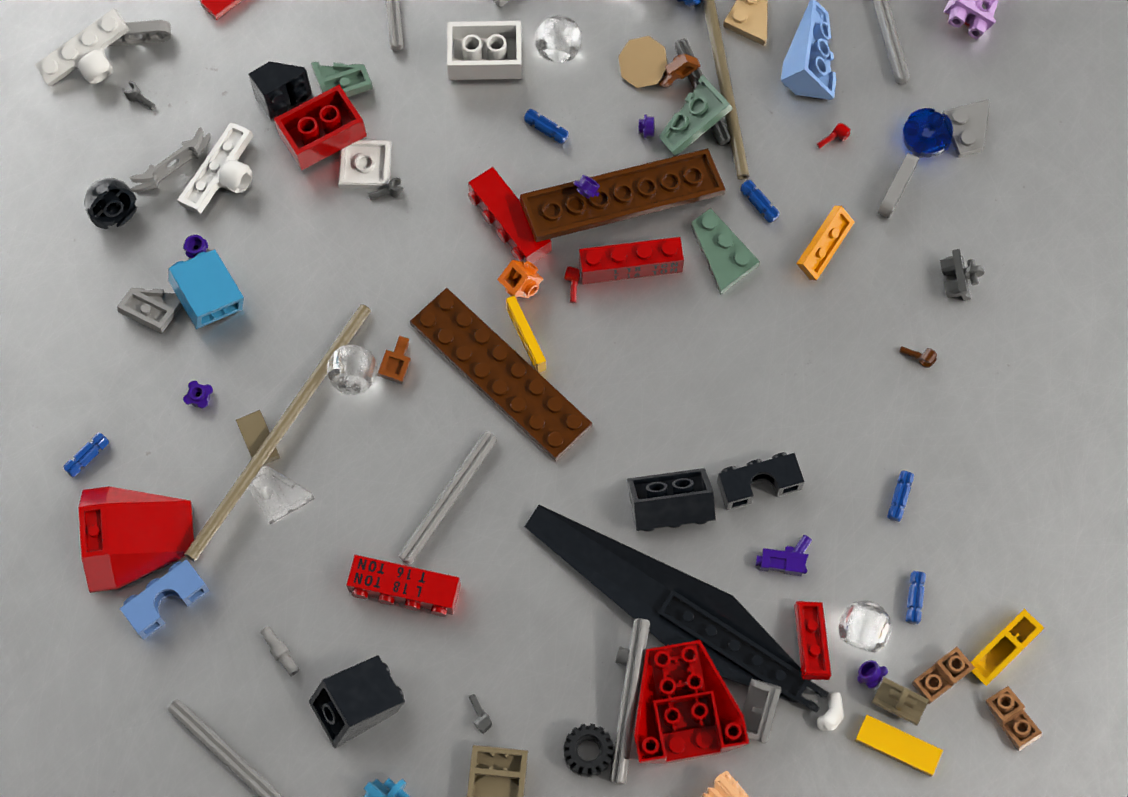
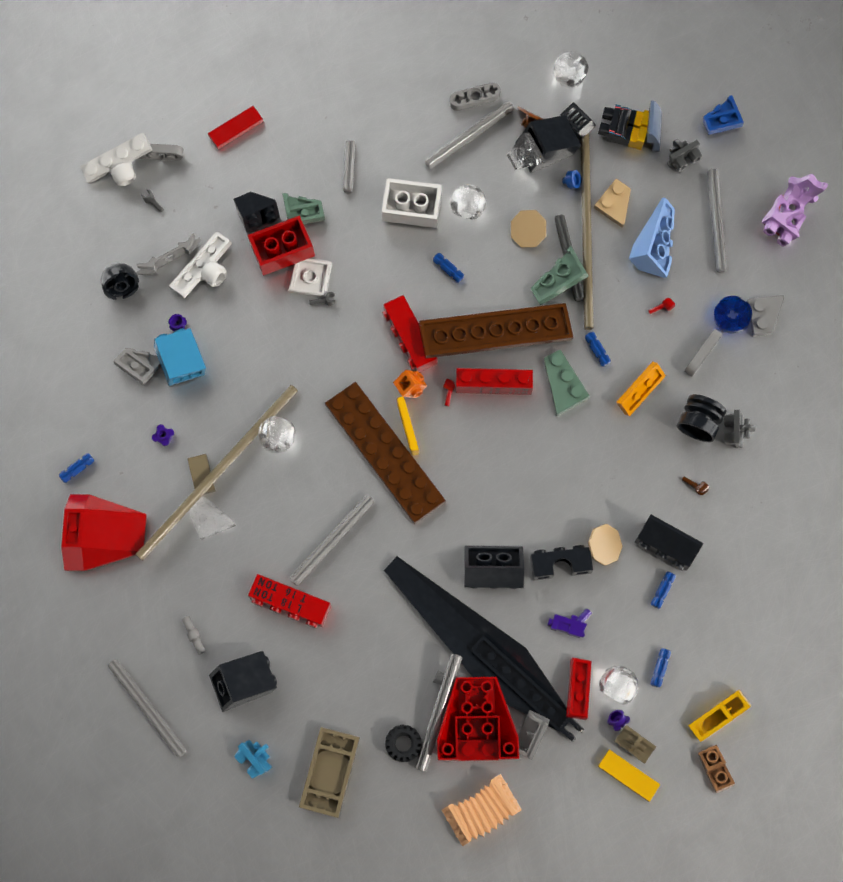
camera: 10 degrees right, 5 degrees up
medium blue arch [119,559,210,640] -> none
dark orange plate [378,336,411,384] -> none
dark grey hand [469,694,492,734] -> none
dark purple plate [573,175,600,198] -> none
dark purple plate [639,114,655,139] -> none
dark orange plate [659,53,701,88] -> none
white arm [817,693,844,731] -> none
medium nougat slope [912,647,975,704] -> none
none -> tan piece [588,524,623,566]
none -> black slope [635,514,704,571]
none -> black wheel [676,394,727,442]

